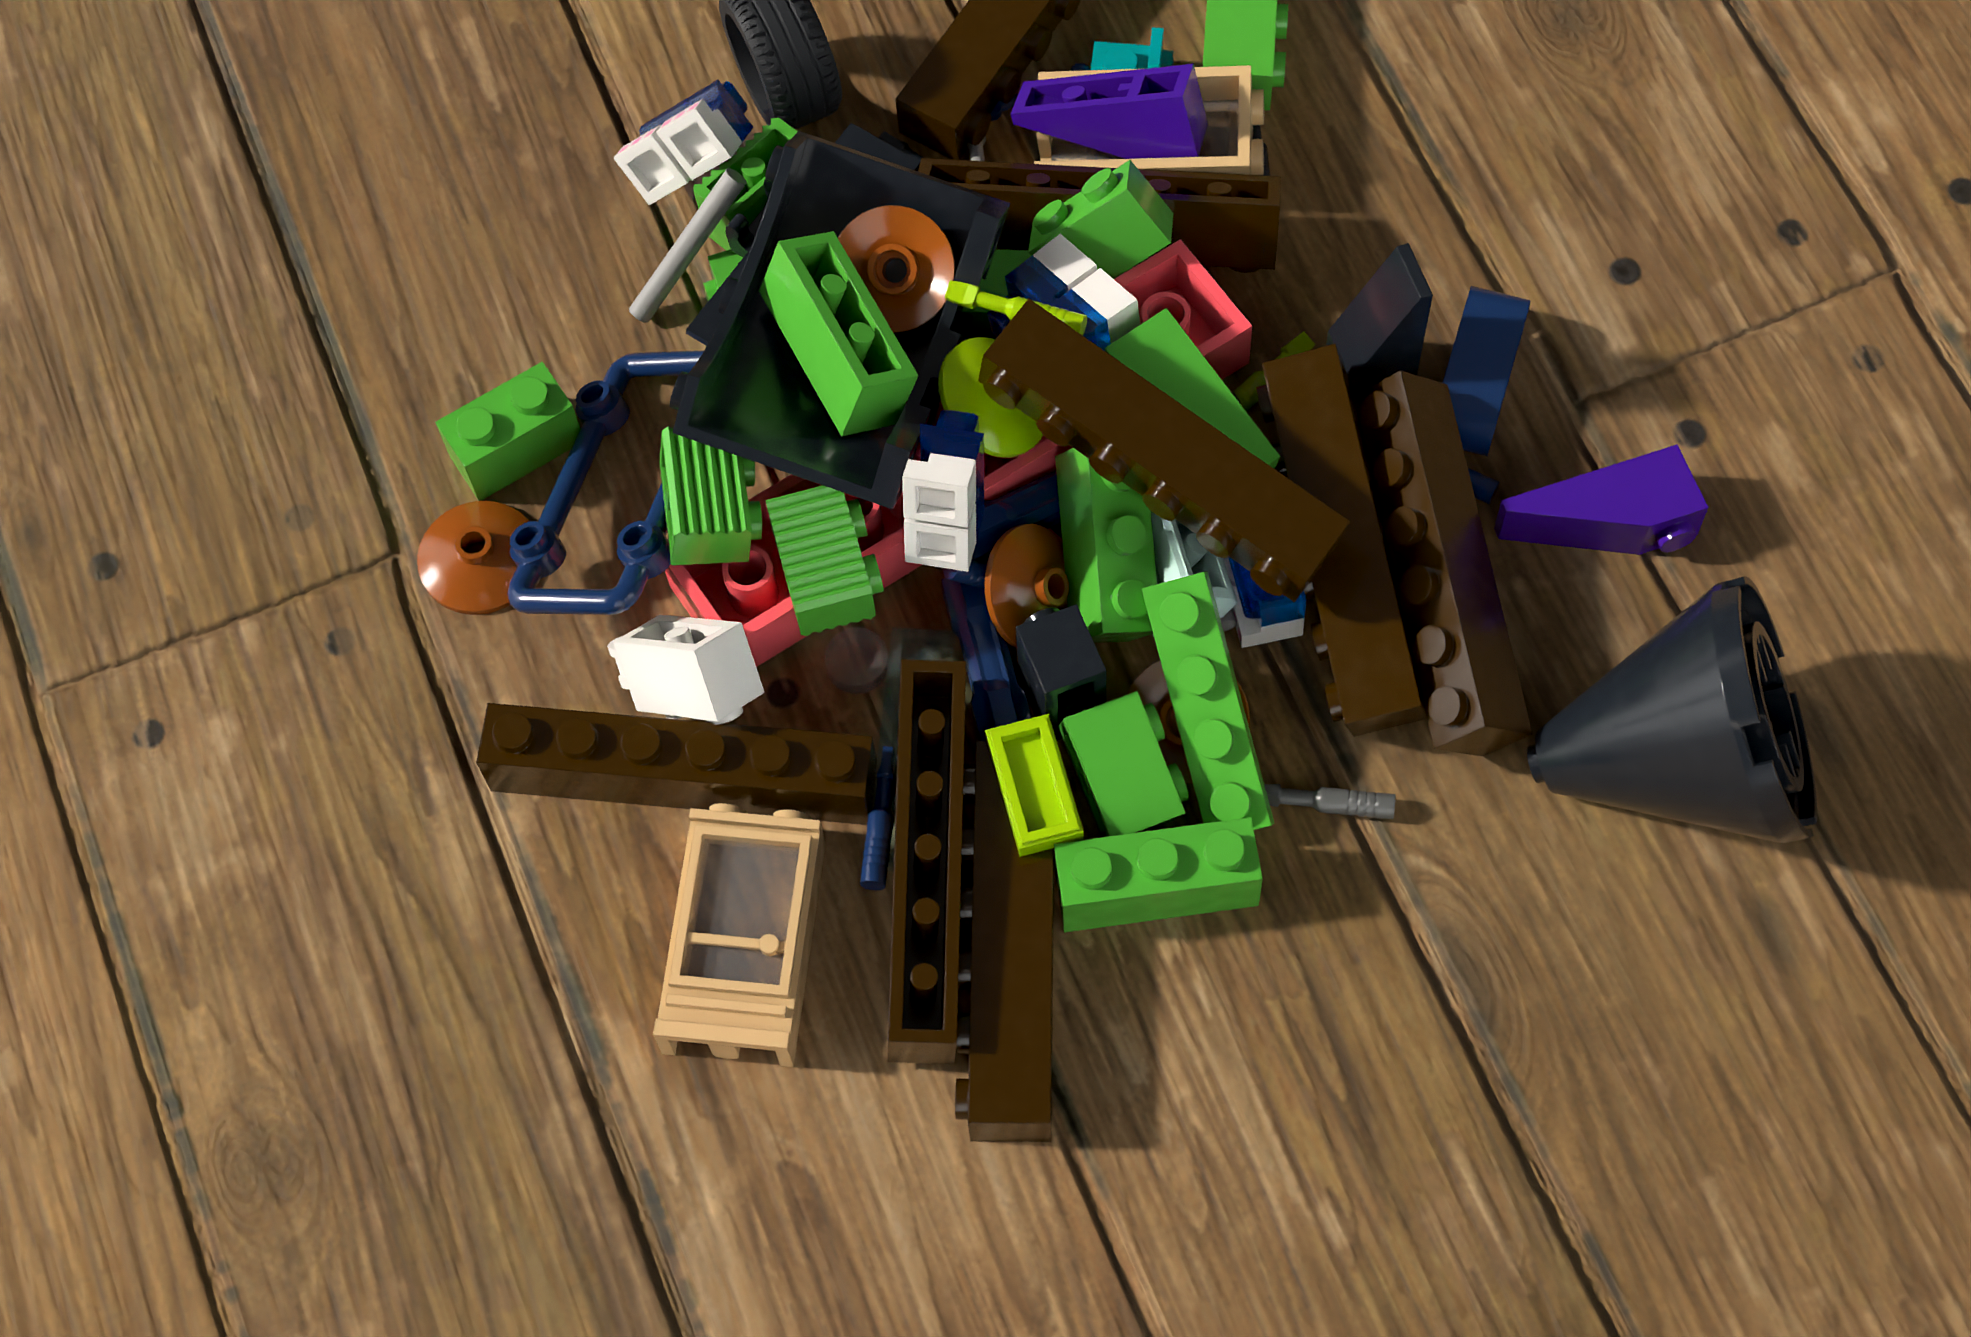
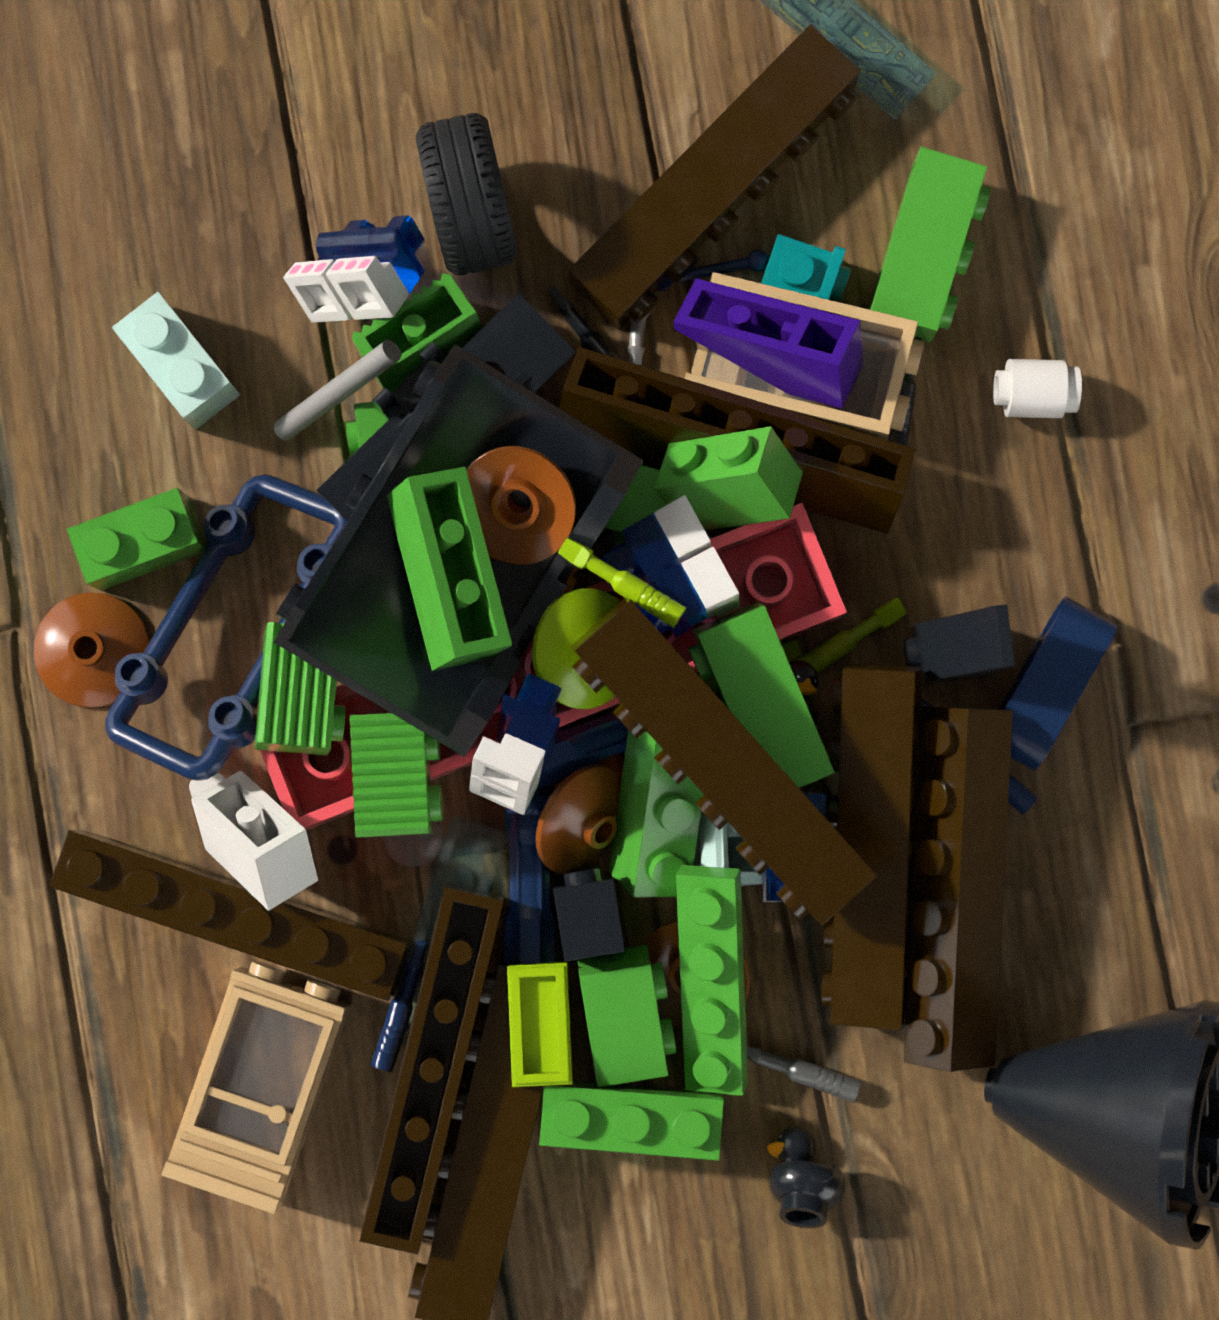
camera: 10 degrees right, 20 degrees up
dark purple slope [1494,444,1708,555] -> none
none -> light aqua brick [112,292,240,430]
none -> black animal [767,1126,845,1228]
none -> white brick [993,359,1082,418]

